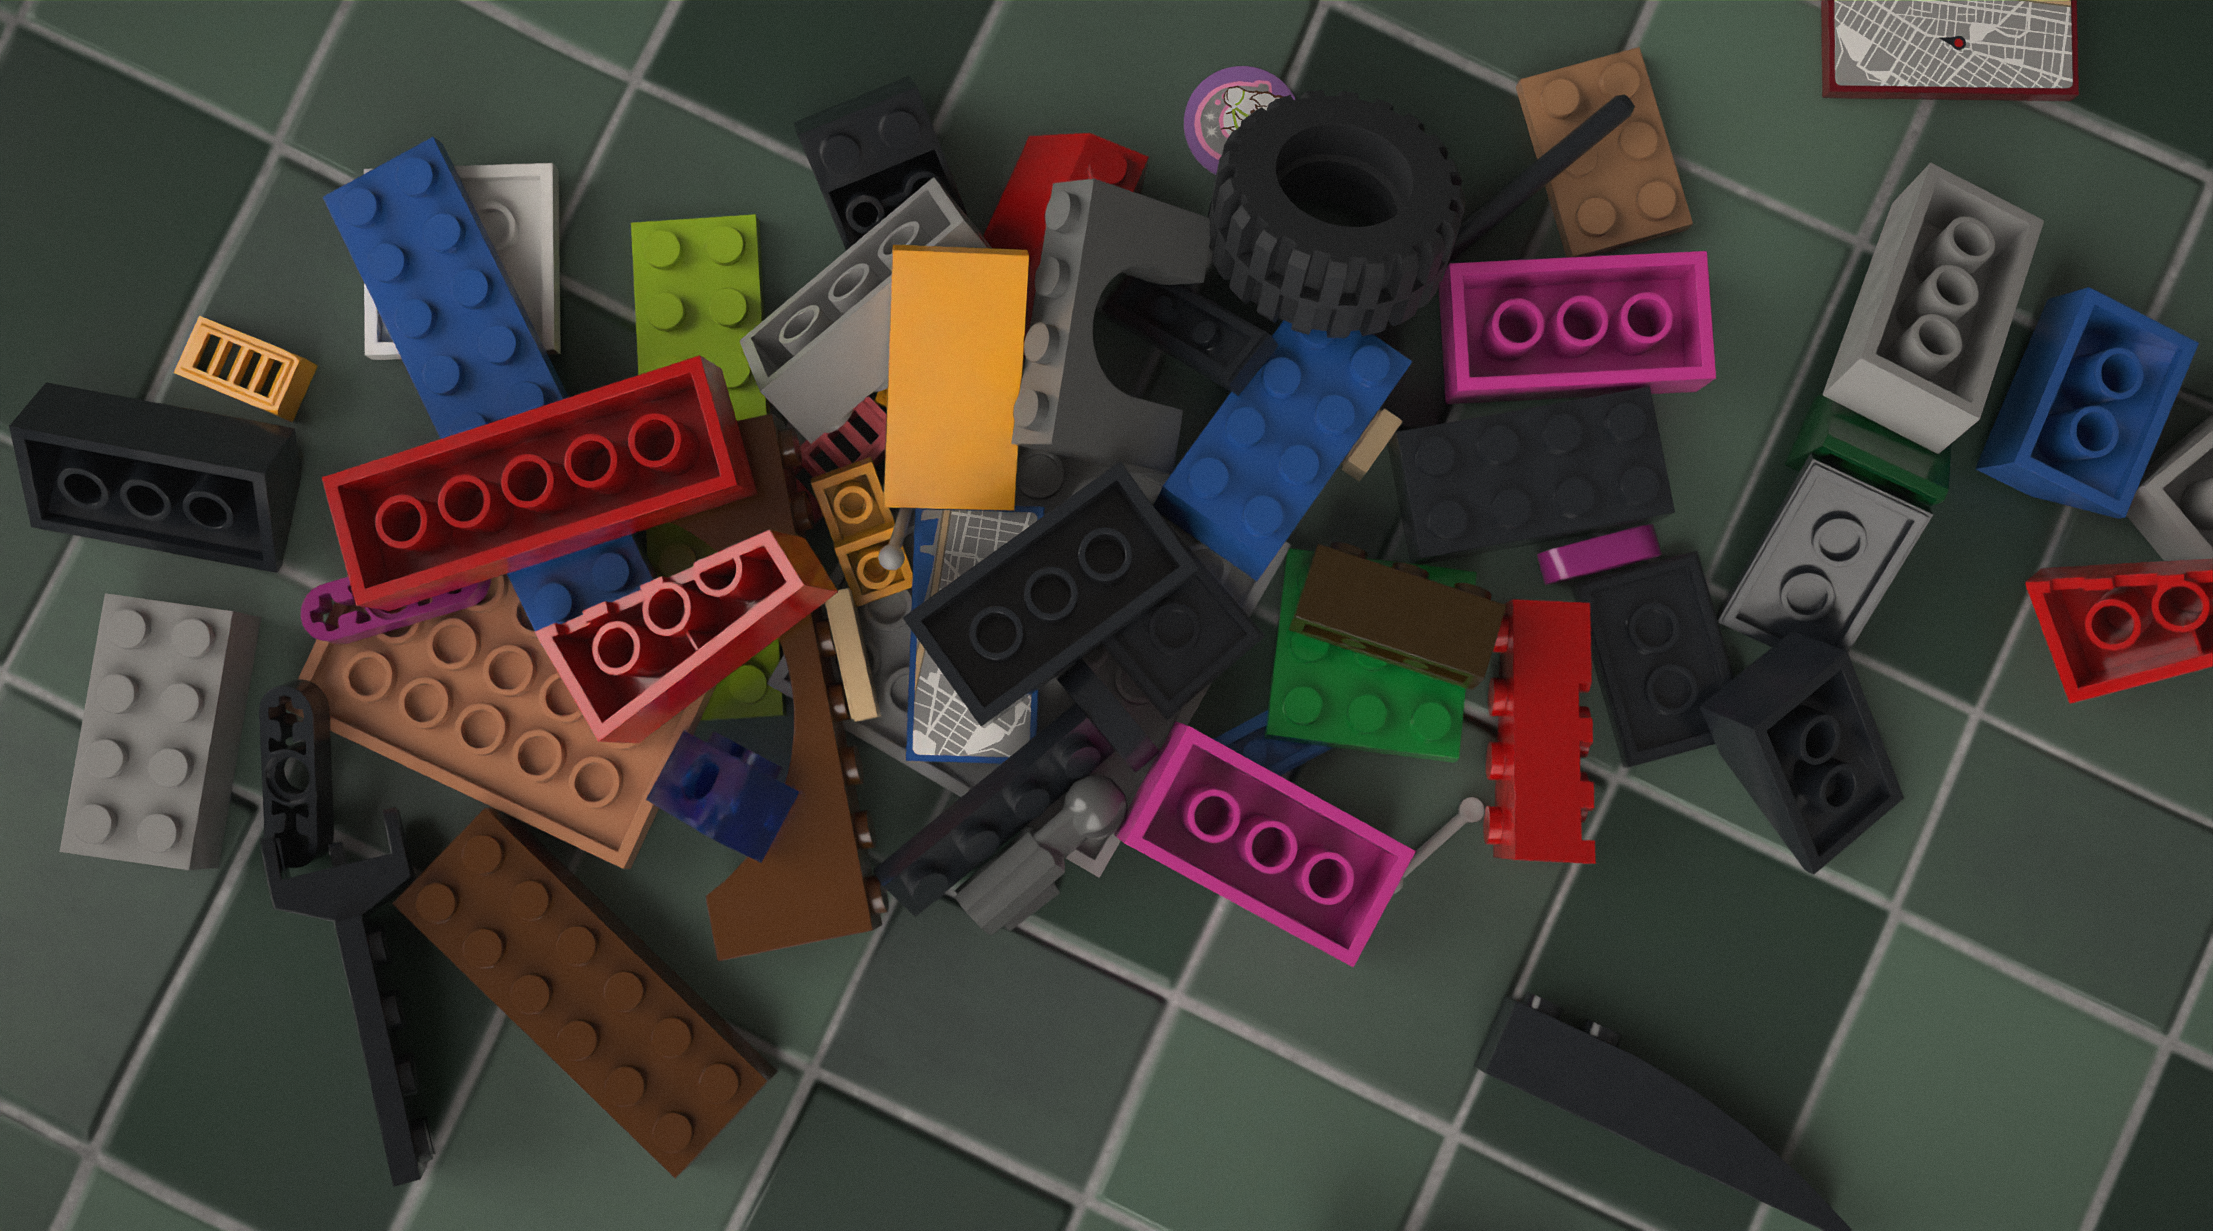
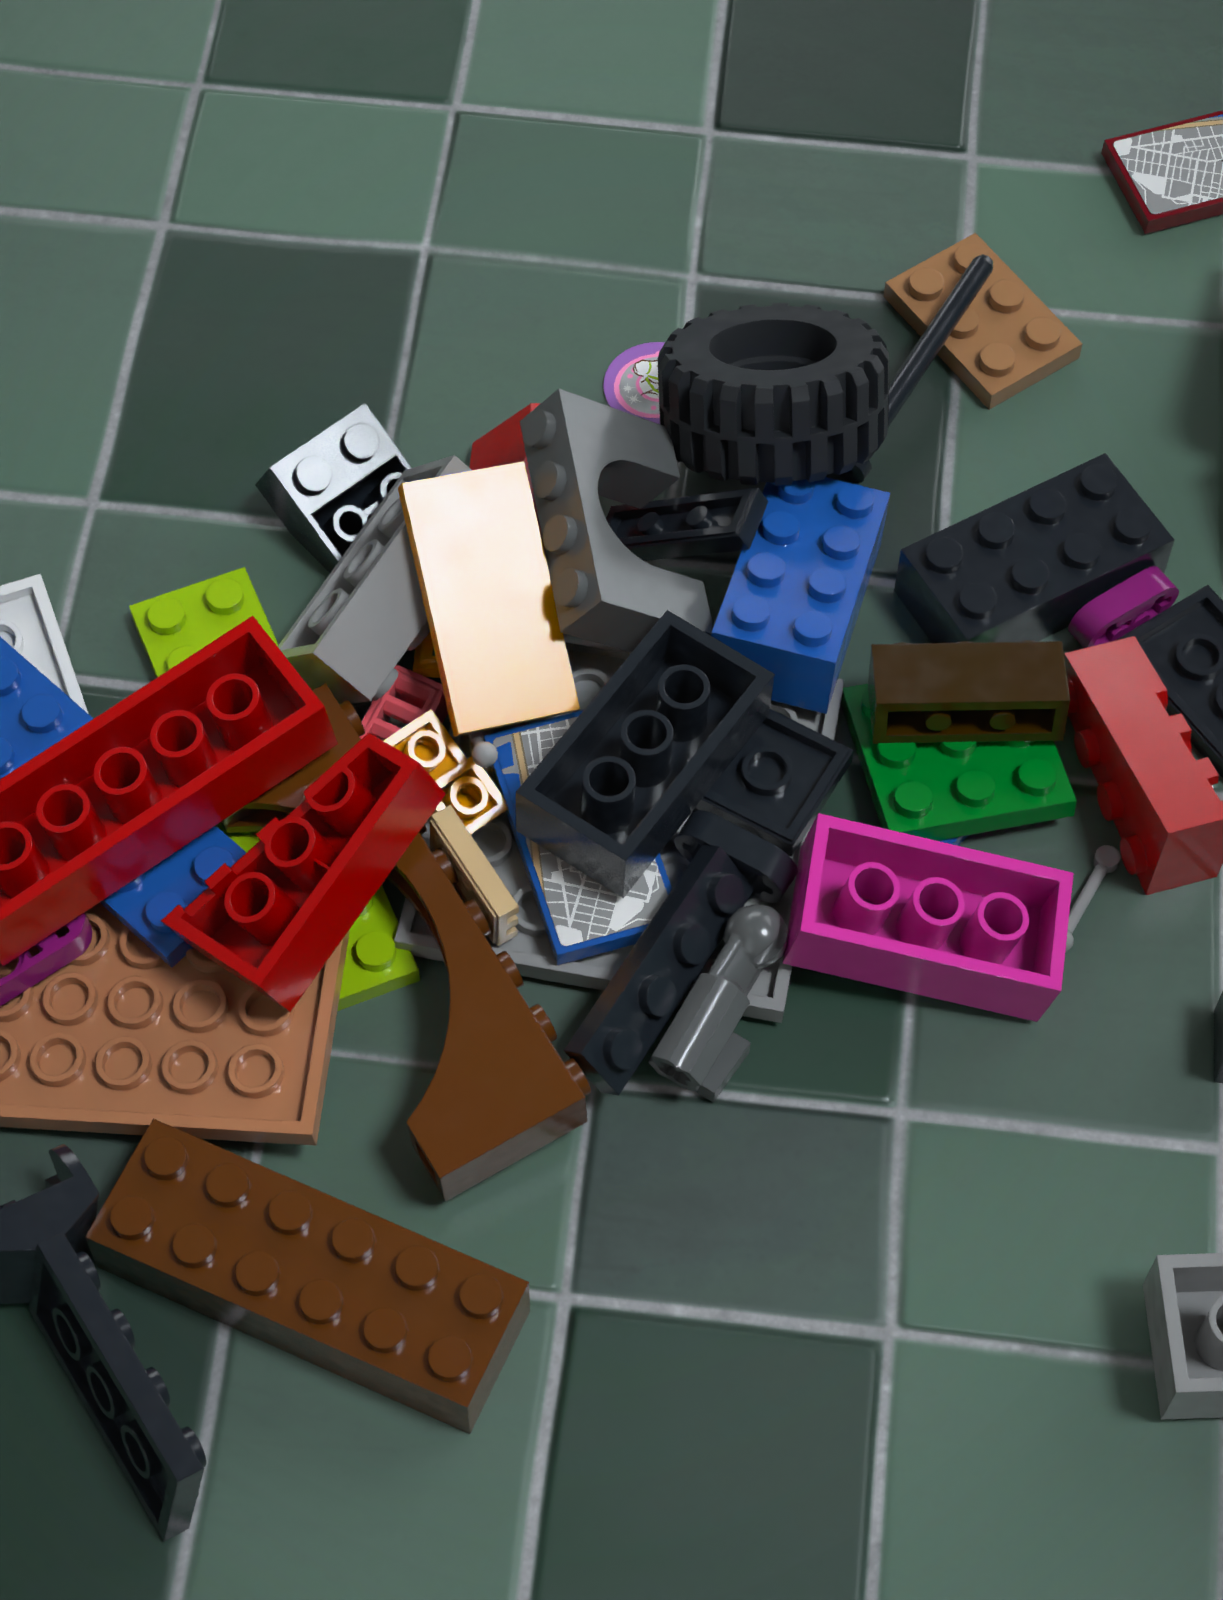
camera: 20 degrees left, 25 degrees down
clear blue brick [646,730,799,863] -> none
tan tile [1341,408,1403,482] -> none
dark pink brick [1438,251,1716,404] -> none

